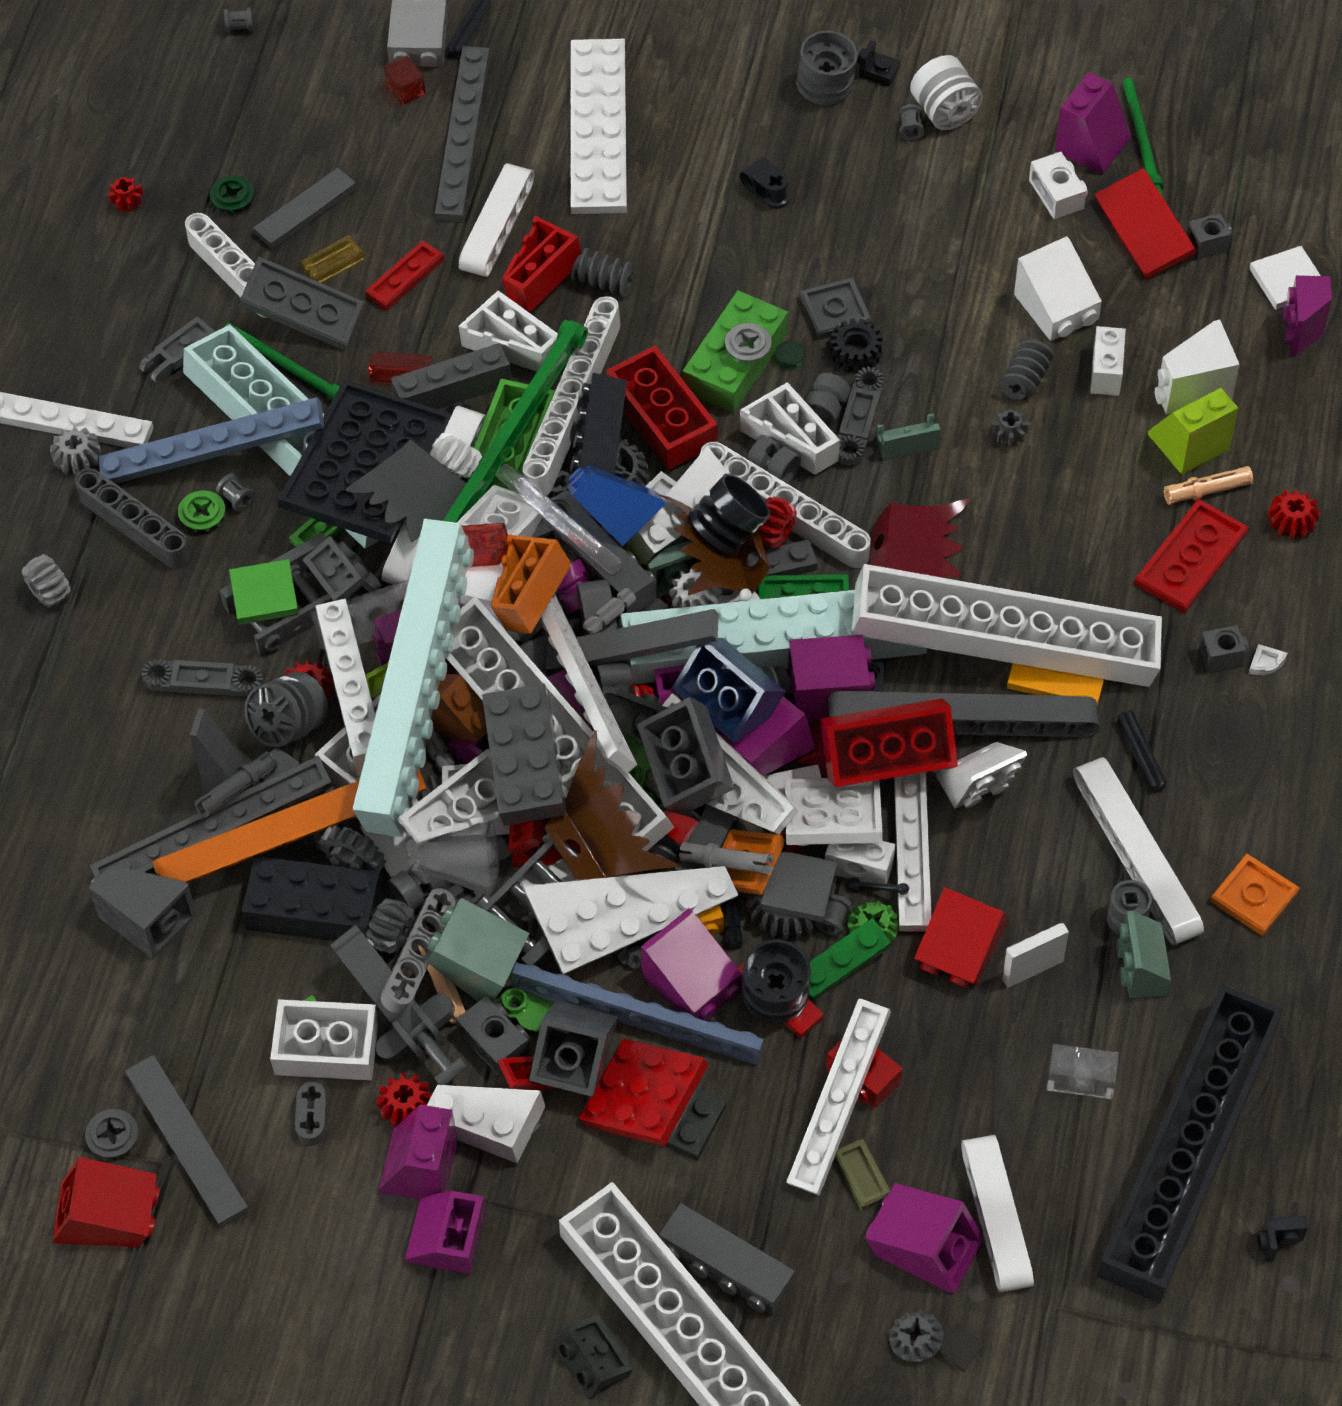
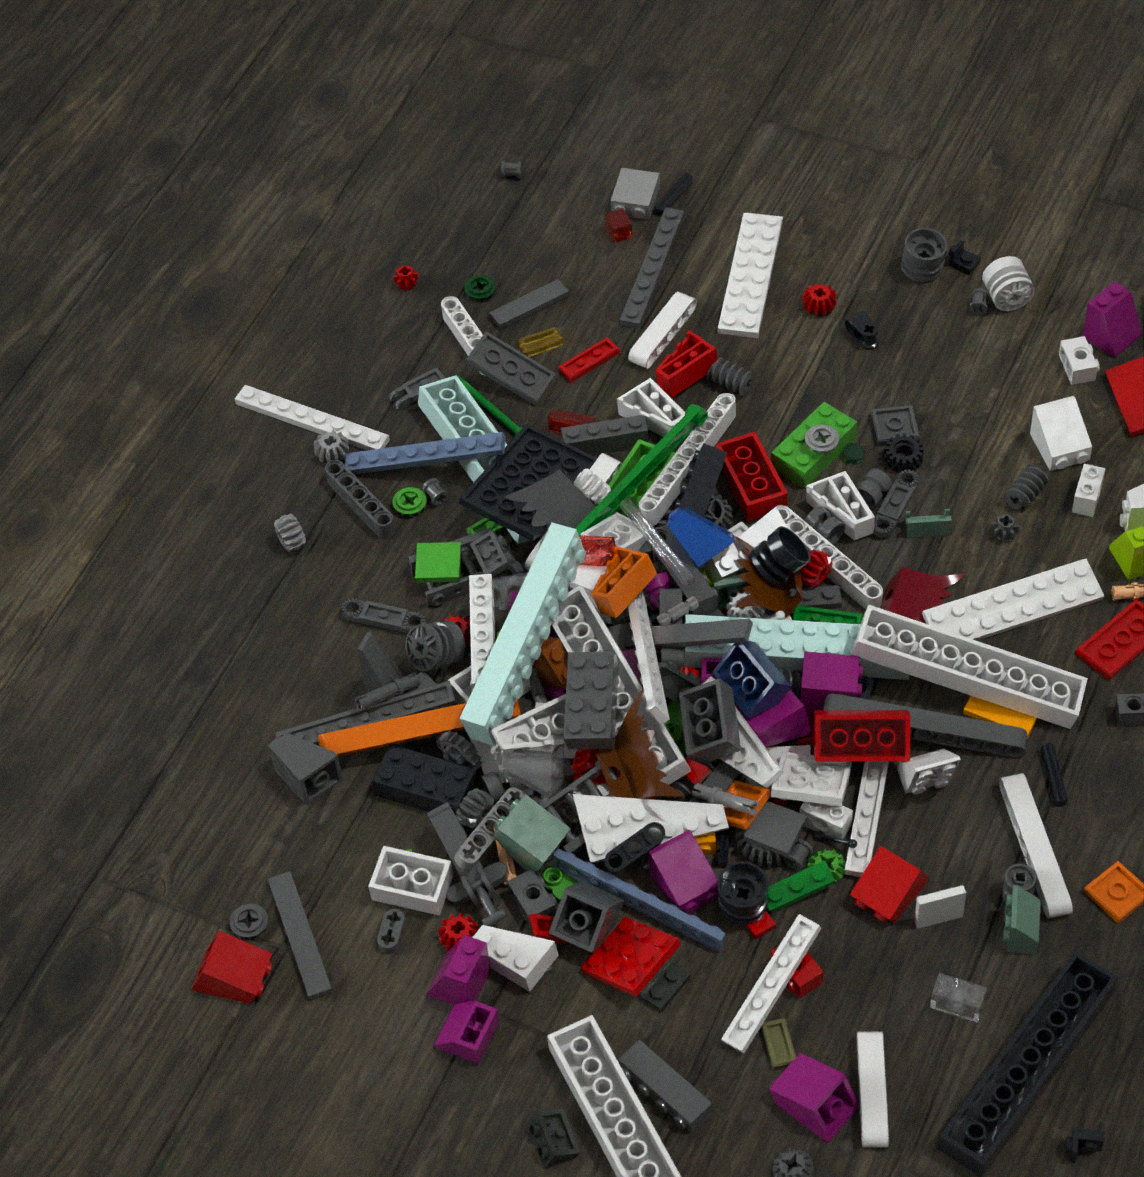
camera: 15 degrees right, 5 degrees down
none -> black beam [604,822,665,873]
none -> red gear [803,283,837,317]
none -> white plate [922,558,1104,641]

